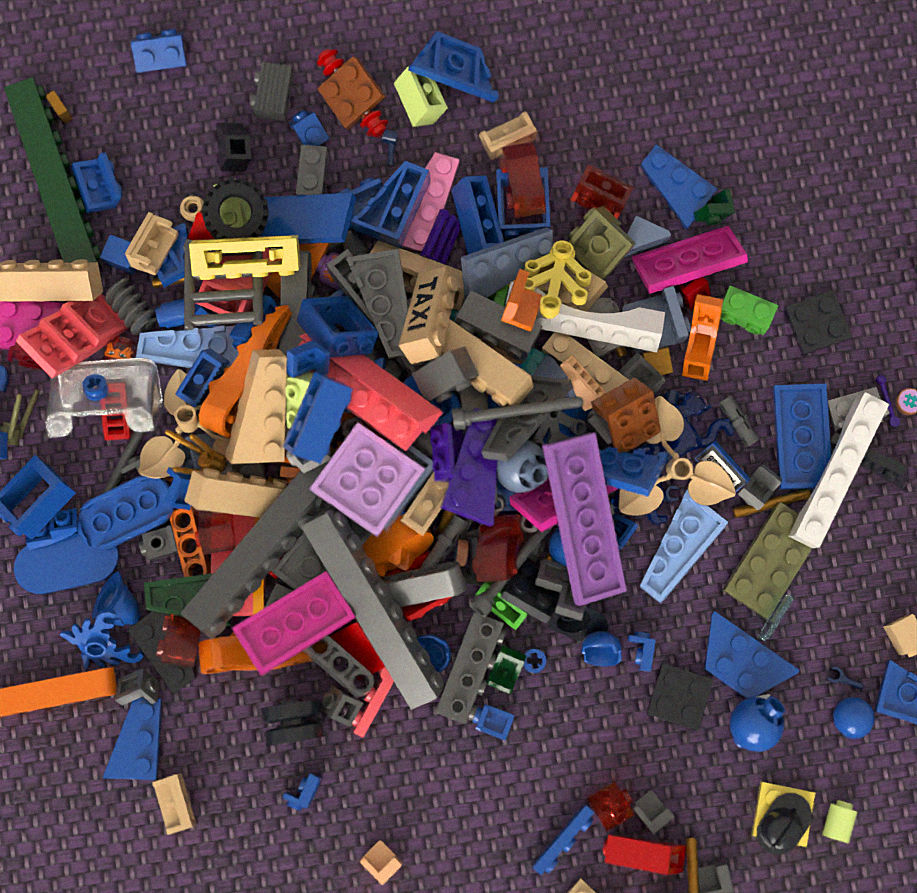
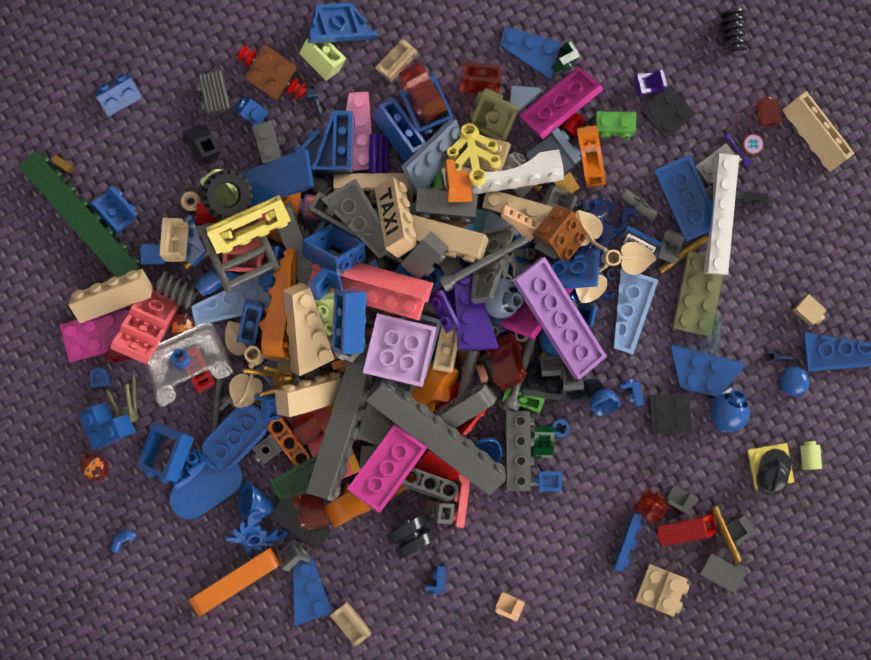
camera: 25 degrees left, 5 degrees up
none -> dark purple bracket [633,69,667,95]

